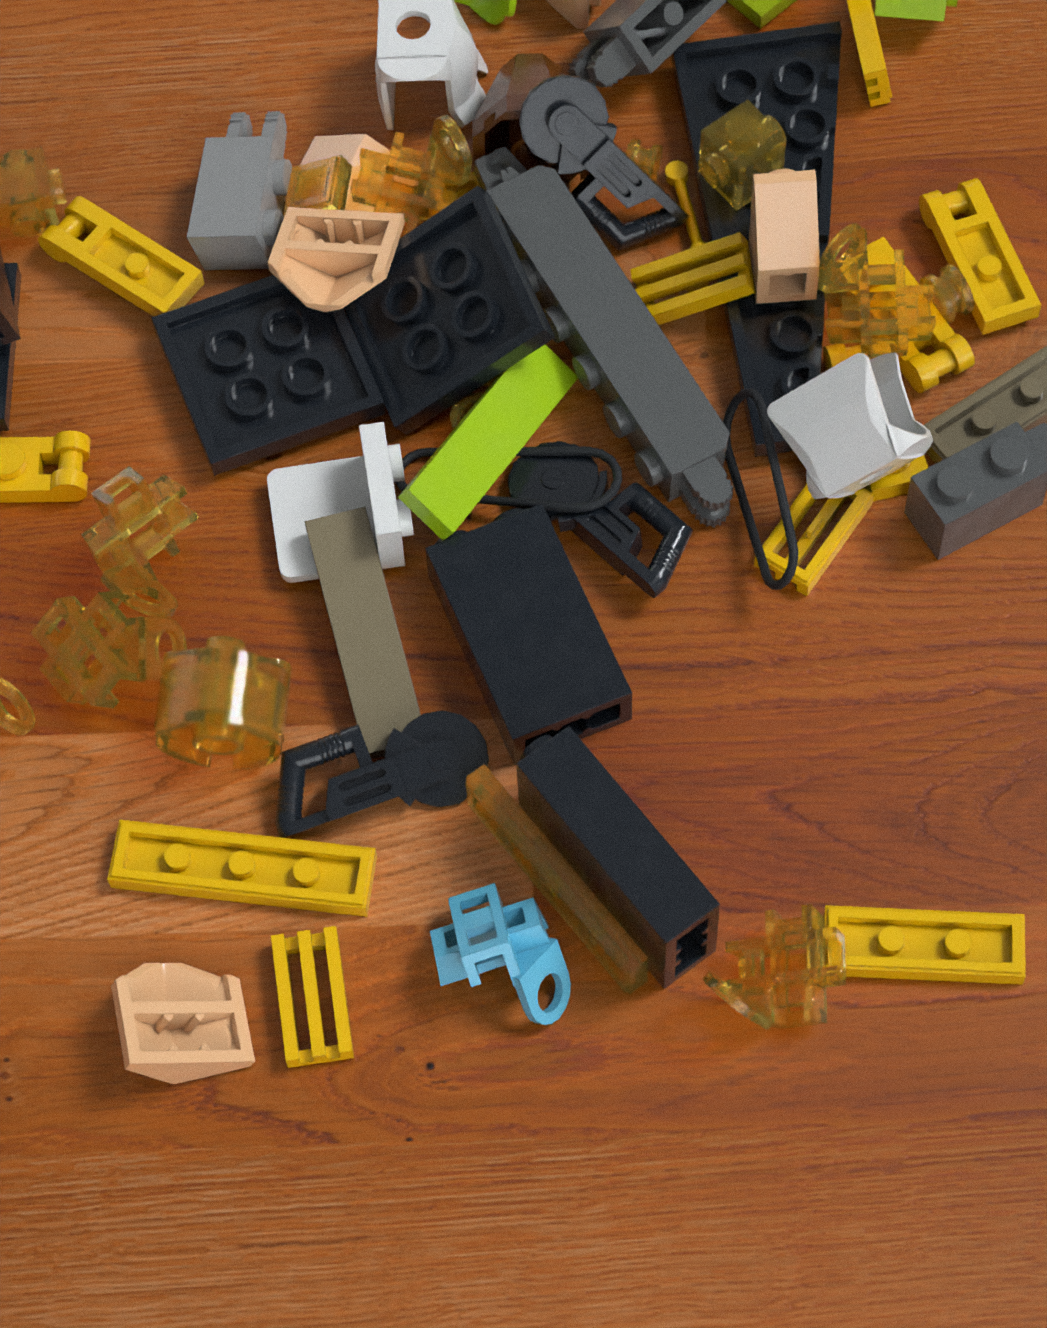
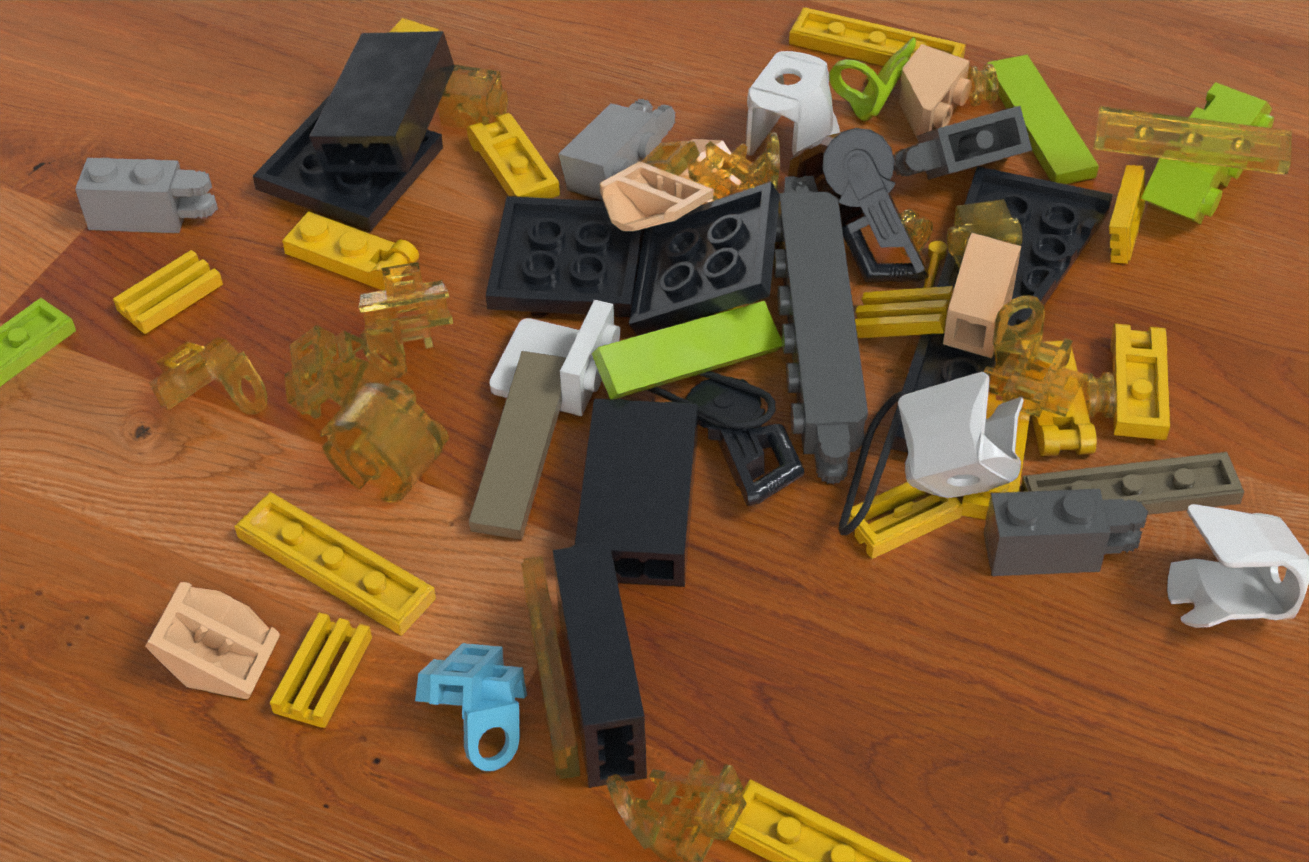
camera: 25 degrees right, 15 degrees down
black piece [275,710,489,838] -> none

